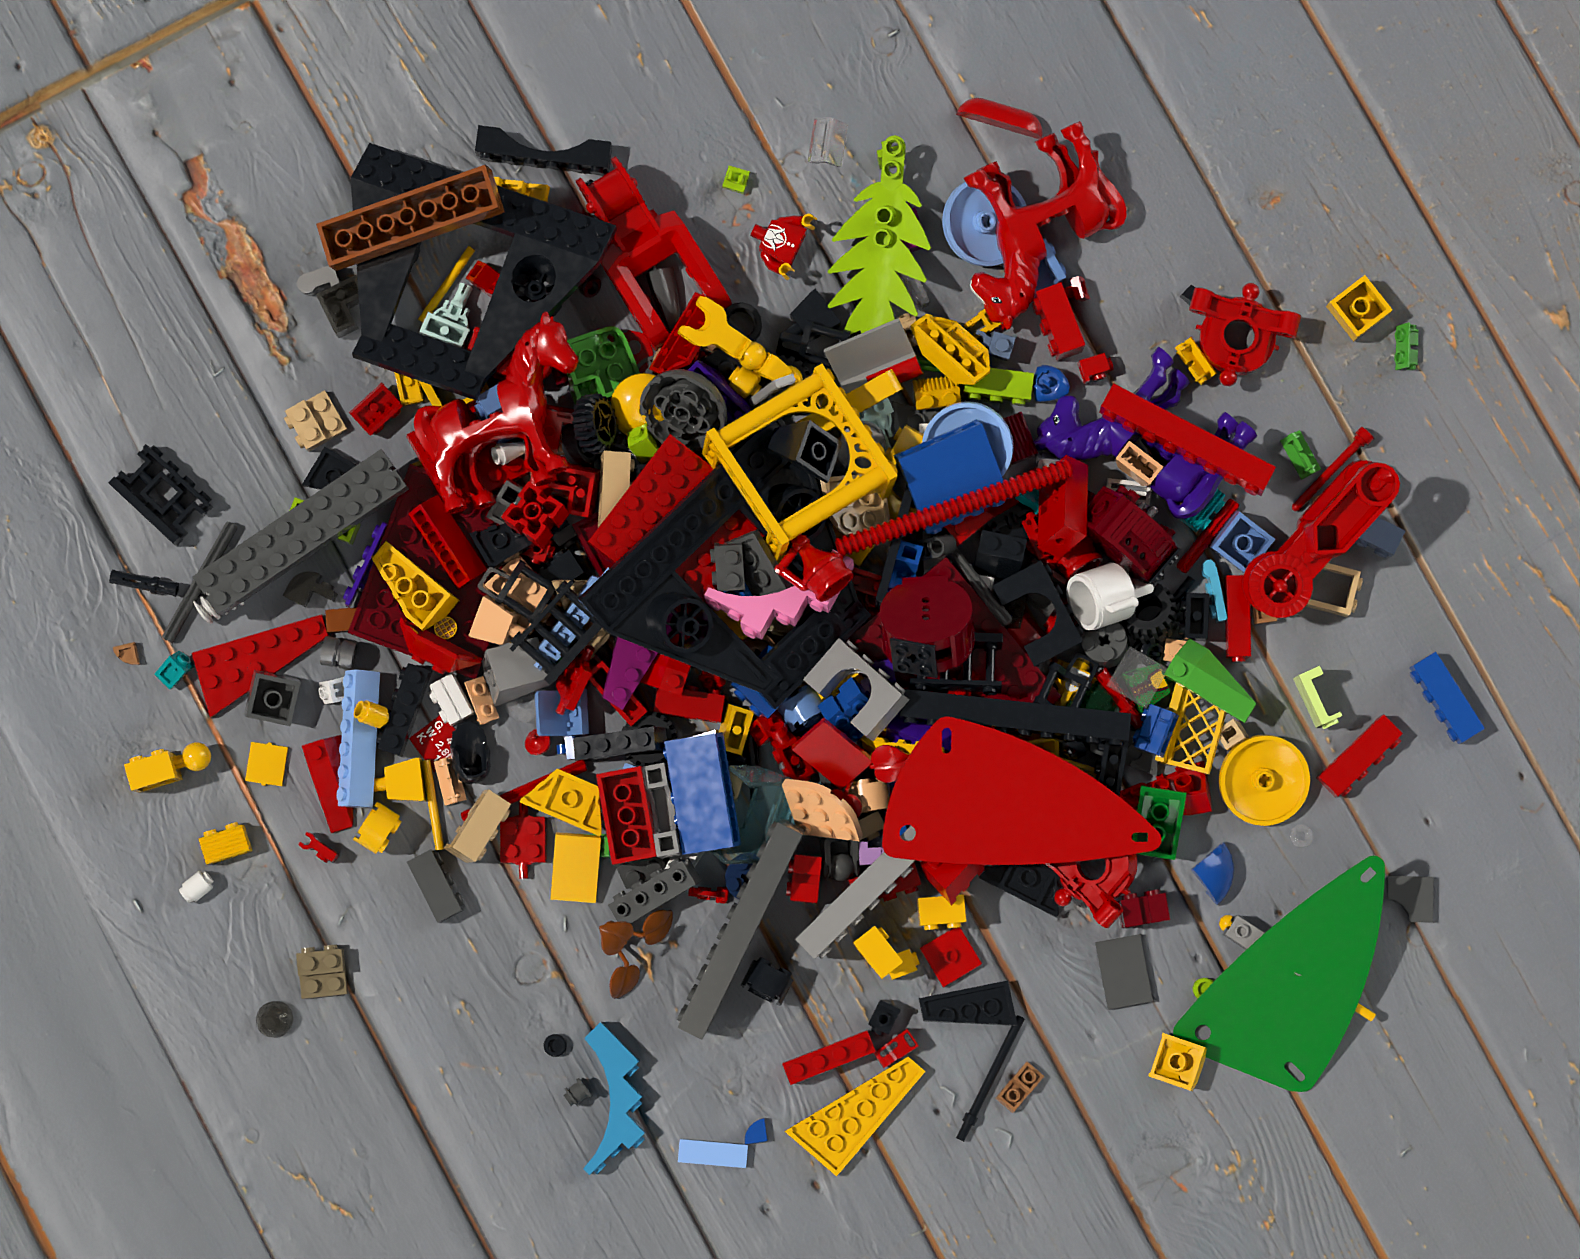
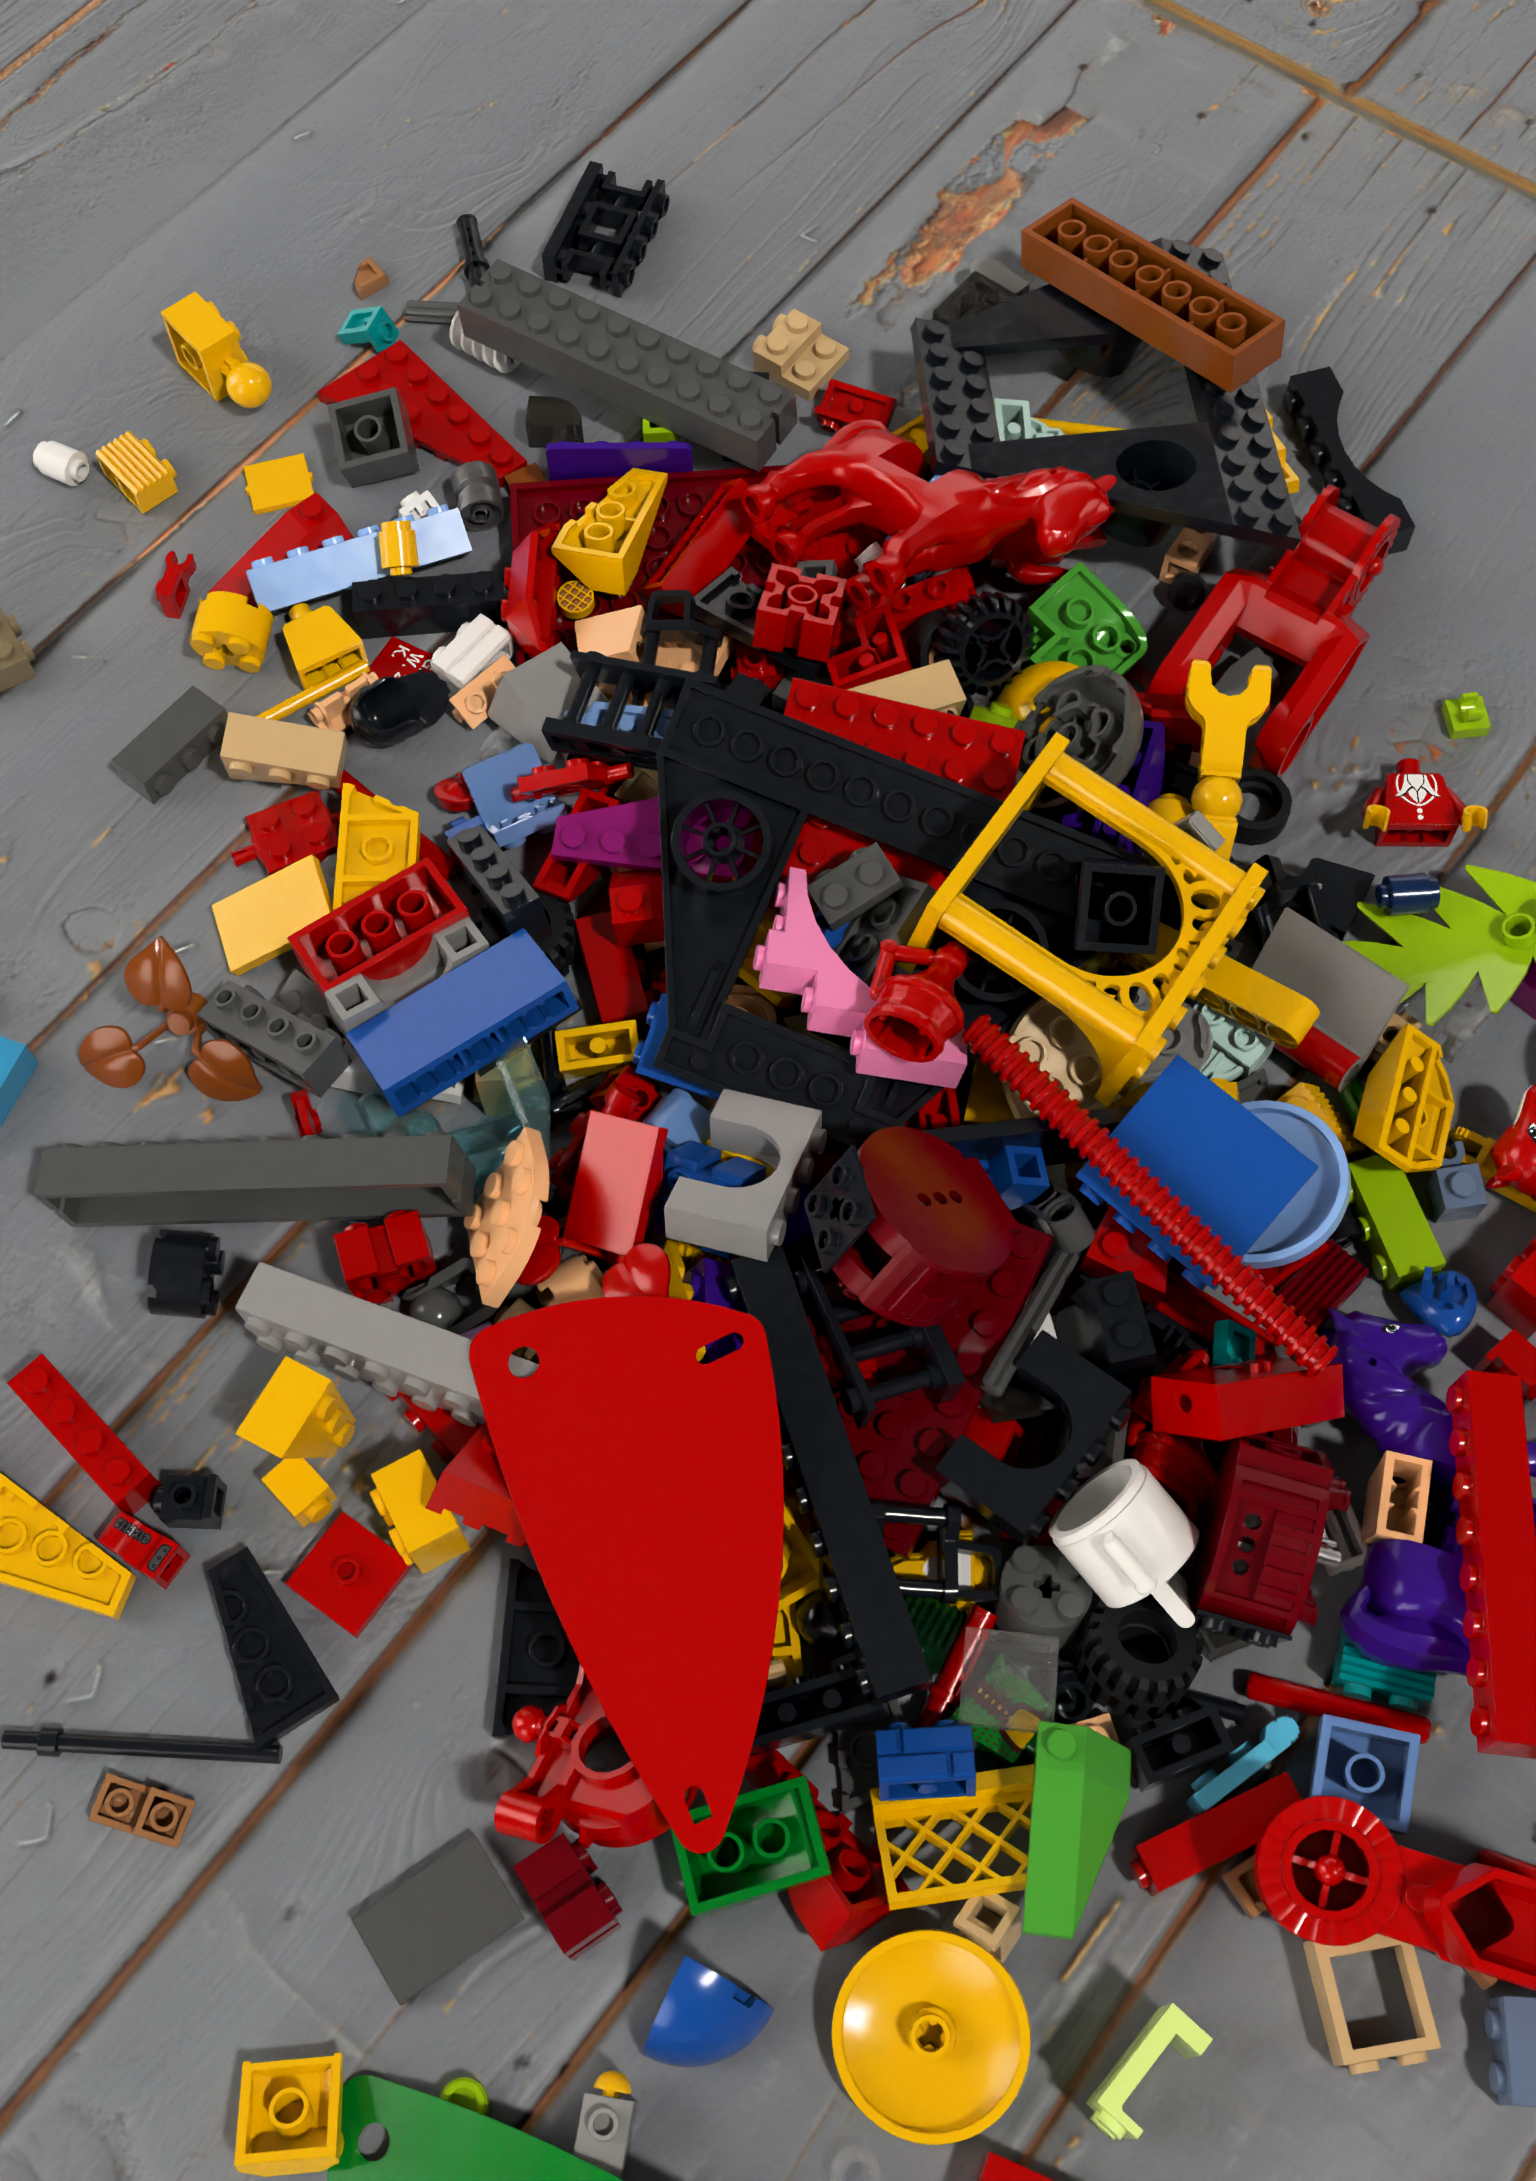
camera: 65 degrees right, 20 degrees down
none -> dark blue brick [1375,873,1440,916]

